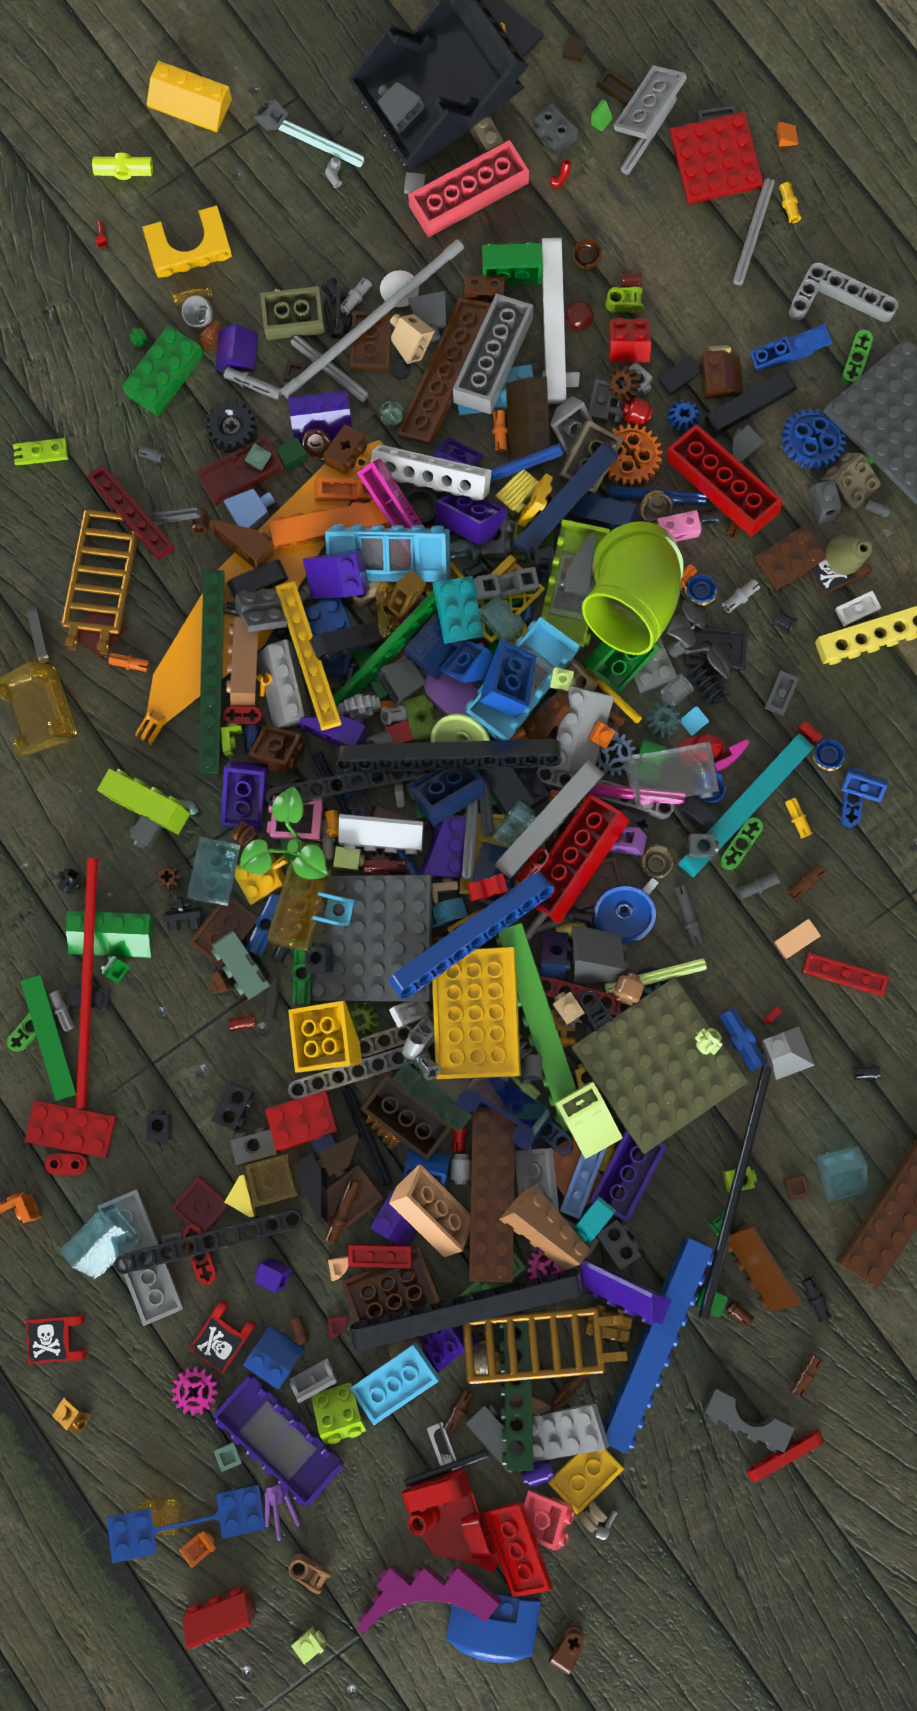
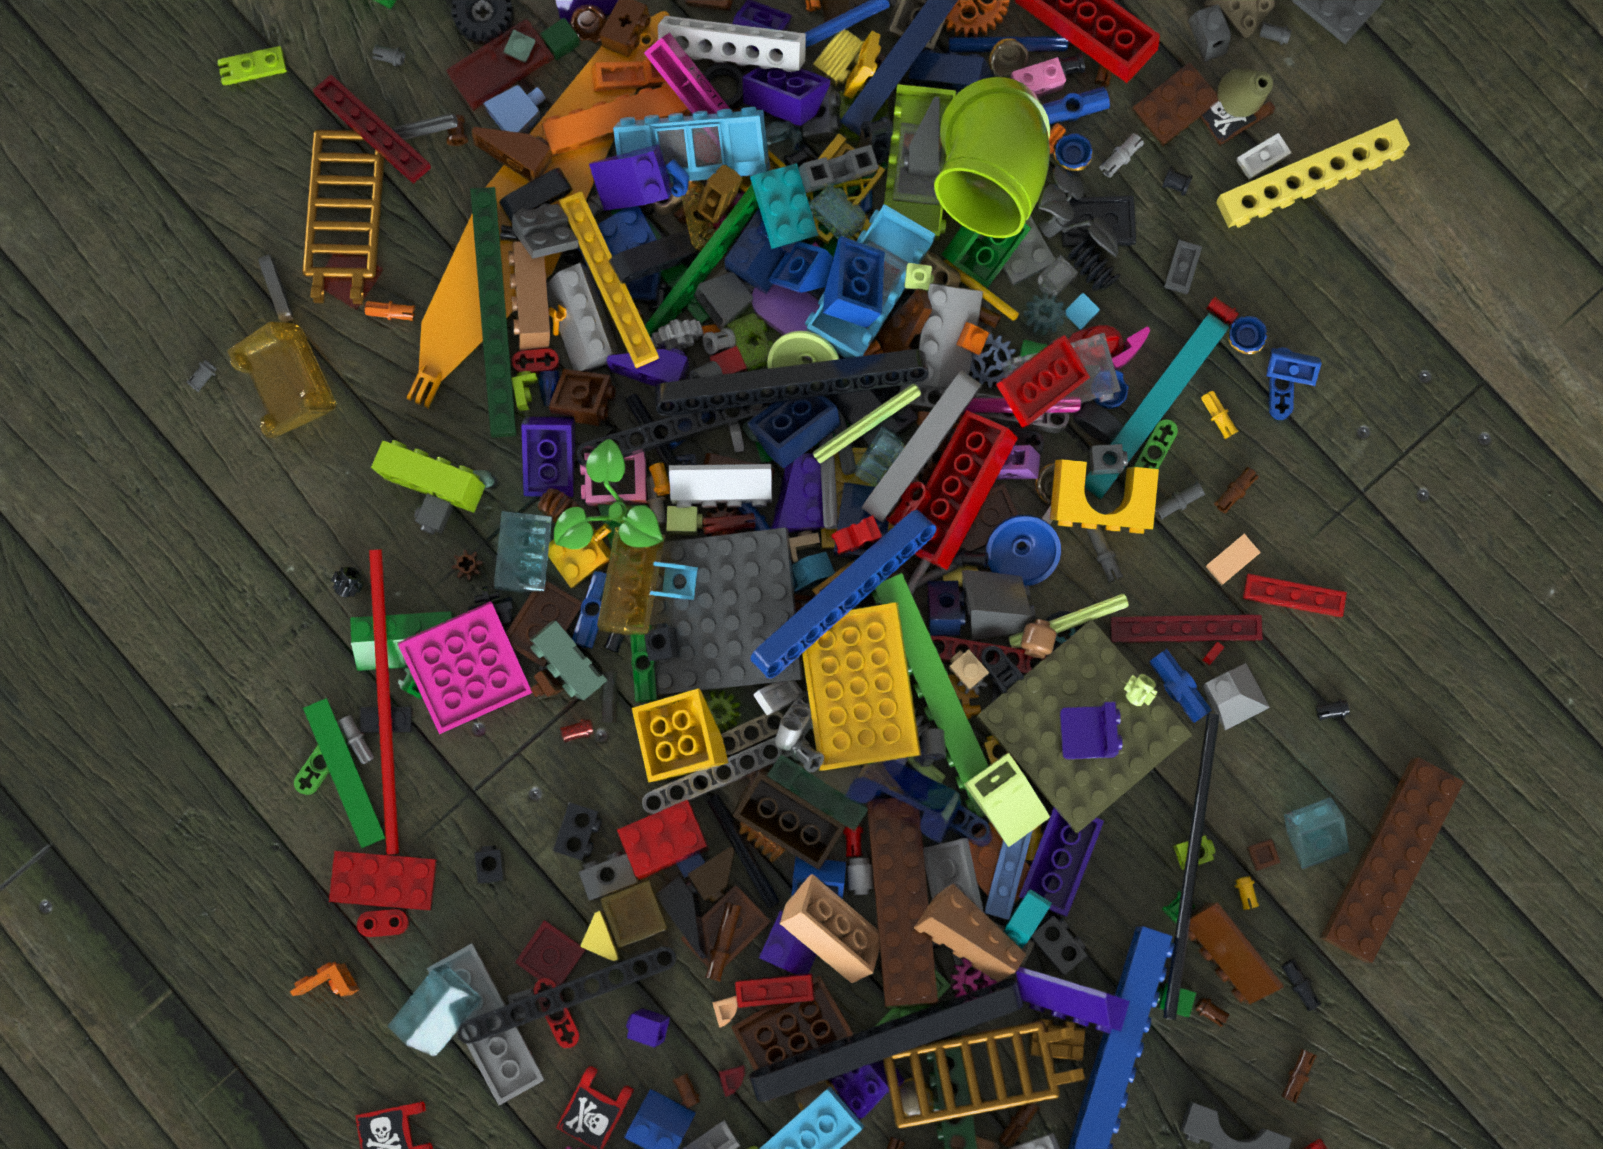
camera: 10 degrees left, 0 degrees up
none -> dark pink plate [397,601,532,734]
none -> blue arm [665,159,689,197]
none -> yellowish green axle [813,384,921,463]
none -> red plate [996,335,1090,427]
none -> blue piece [1042,87,1110,125]
none -> yellow arch [1050,460,1159,534]
none -> dark purple bracket [1060,702,1122,759]
none -> dark red plate [1110,615,1263,643]
none -> yellow pin [1234,876,1259,910]

